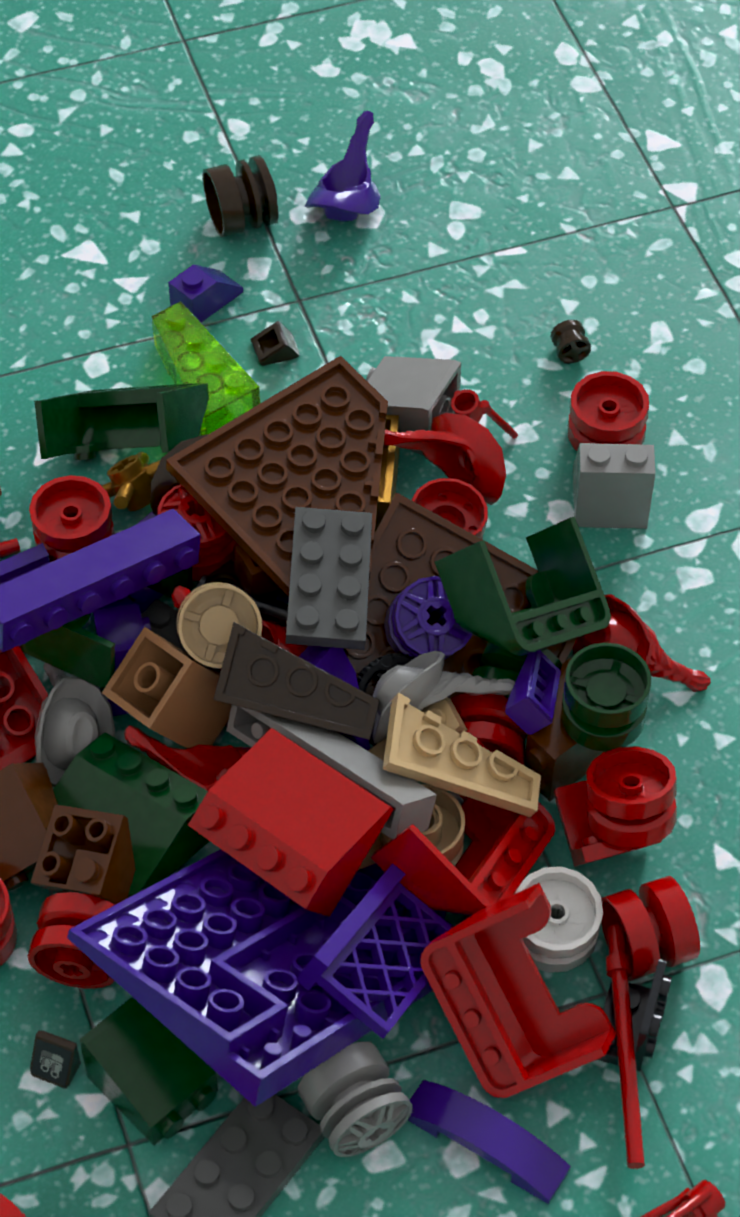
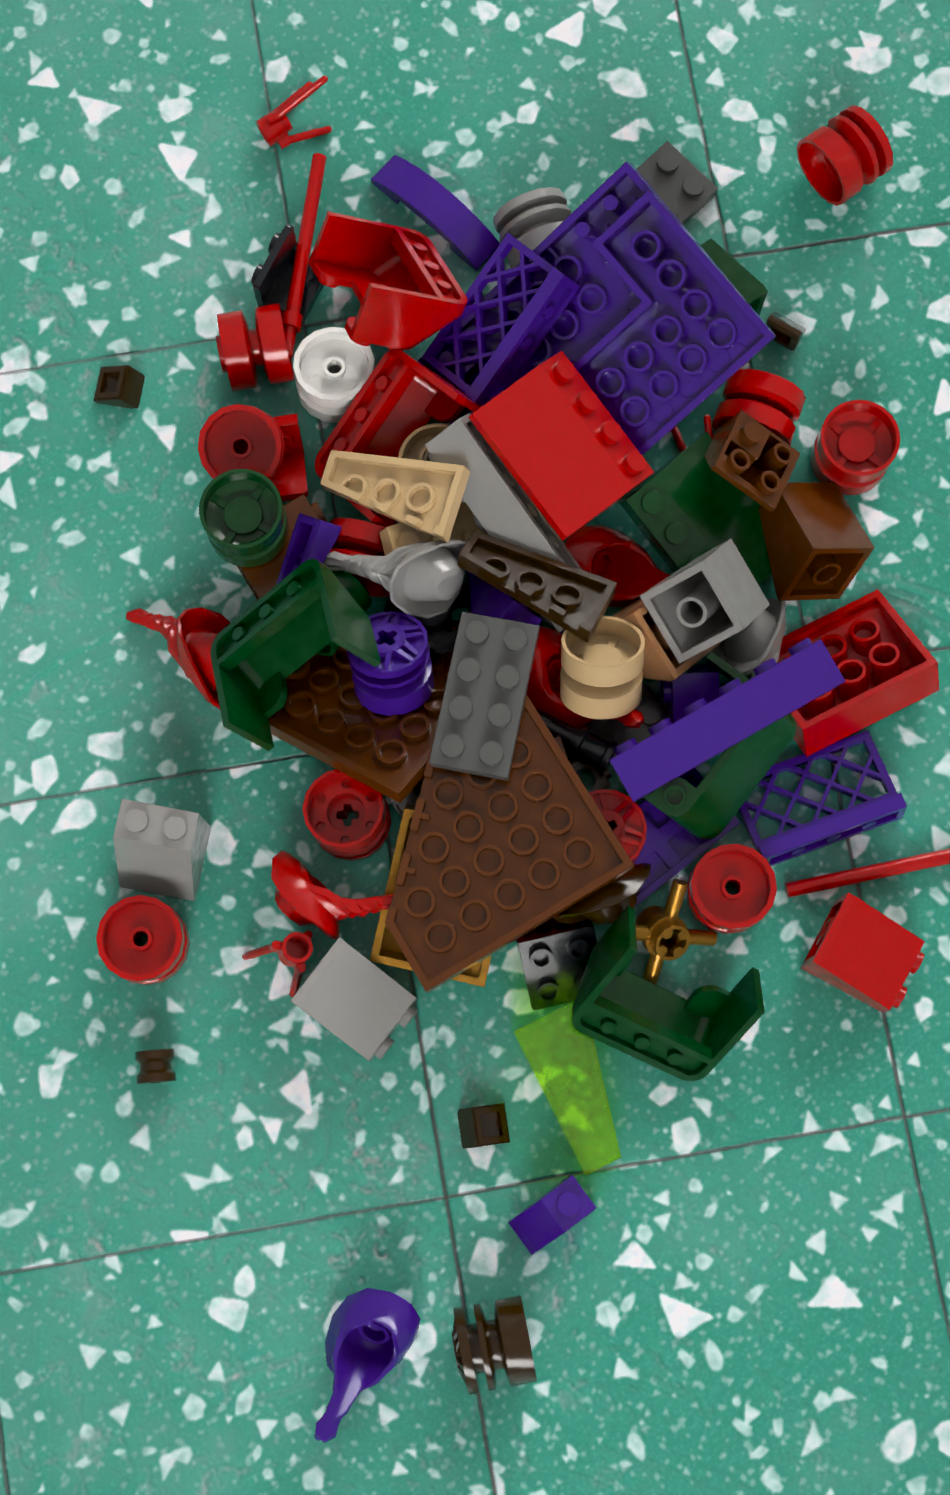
camera: 170 degrees left, 25 degrees up
none -> light grey slope [640,538,770,664]

